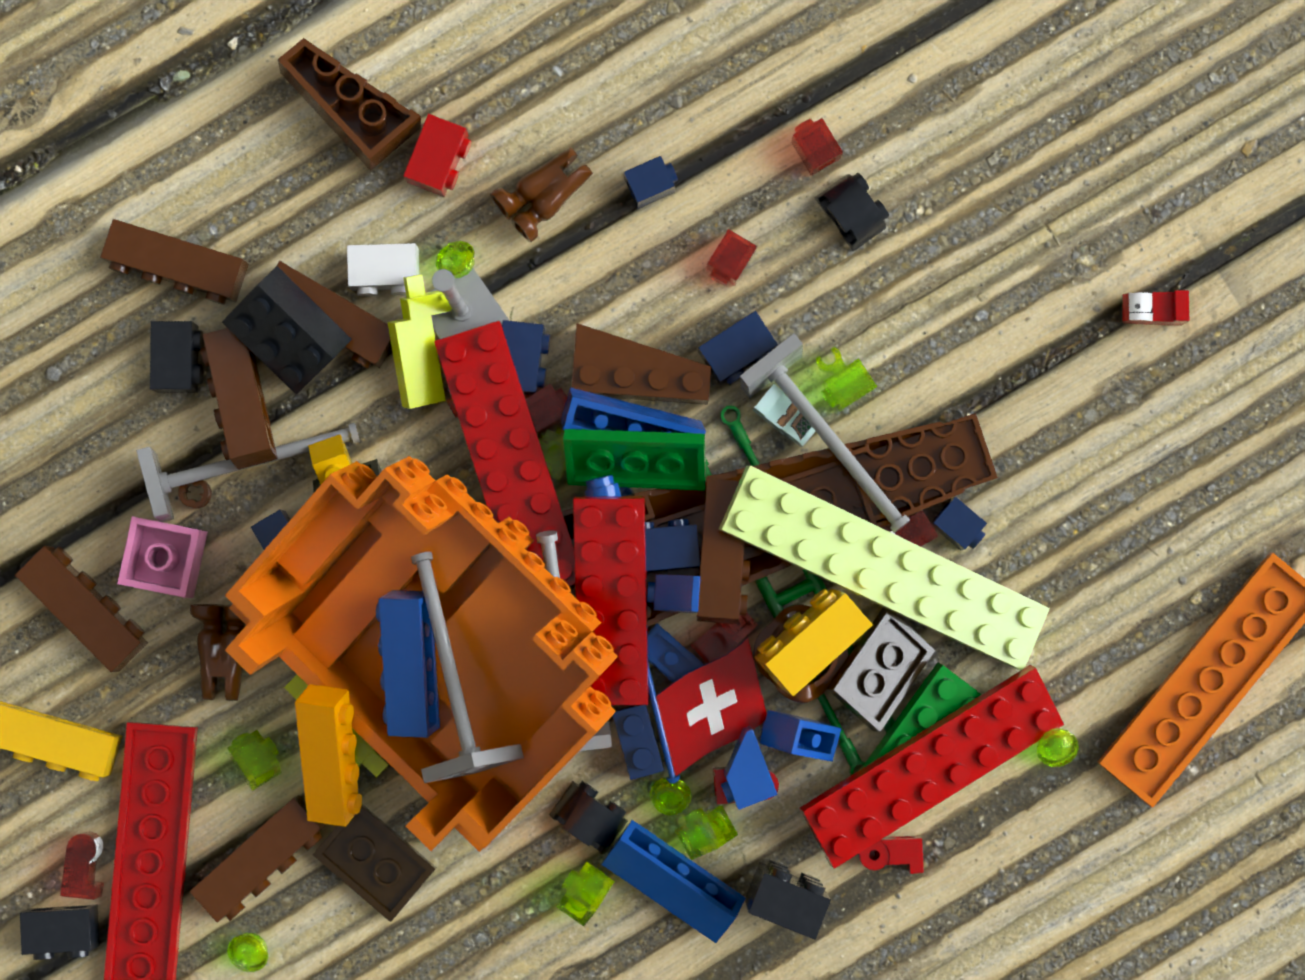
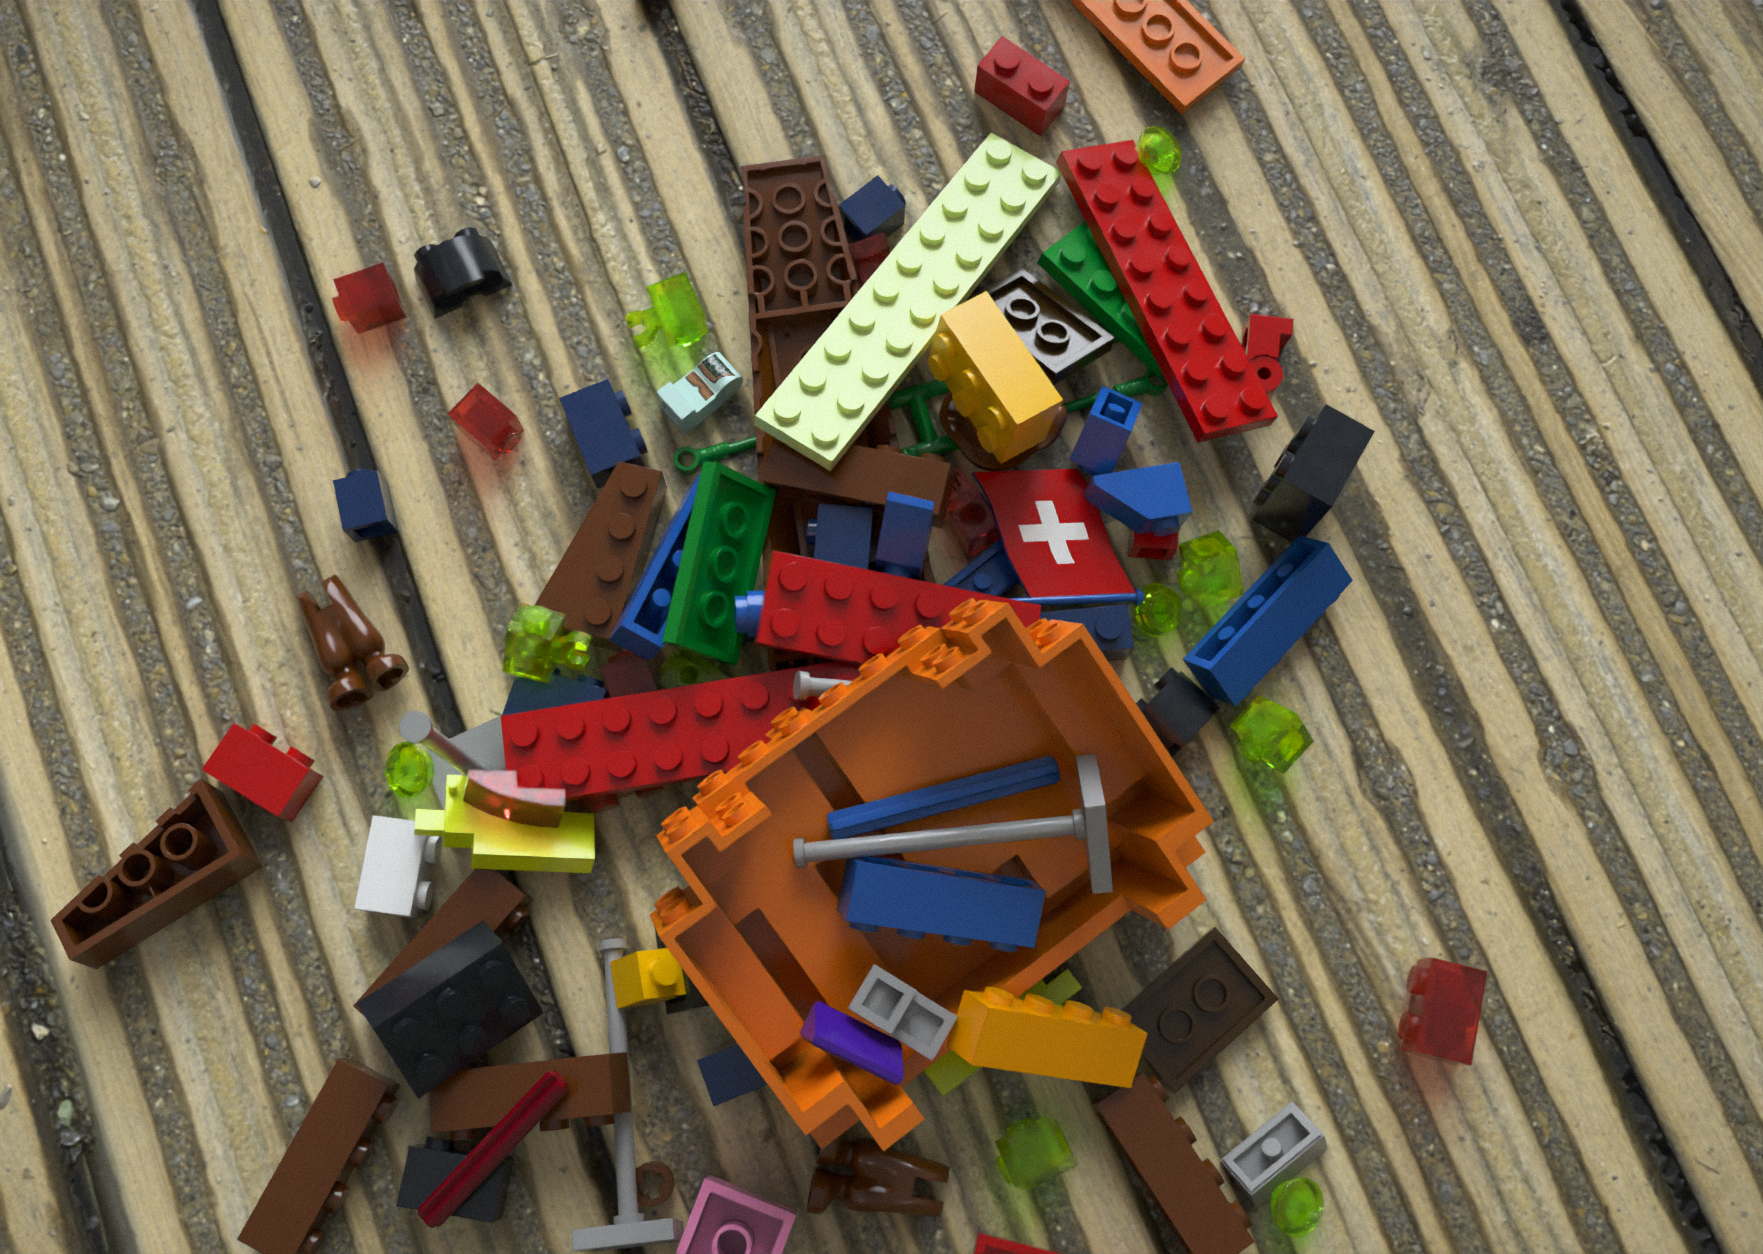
camera: 85 degrees left, 10 degrees down
light grey tile [740,333,910,533] -> none
none -> dark red axle [418,1071,569,1228]
none -> clear red slope [463,770,566,828]
none -> clear neon green brick [503,603,592,683]
none -> dark purple slope [799,1001,904,1085]
none -> blue axle [826,756,1060,840]
none -> light grey slope [848,964,958,1061]
none -> red brick [974,36,1070,137]
none -> light grey slope [1220,1101,1328,1207]

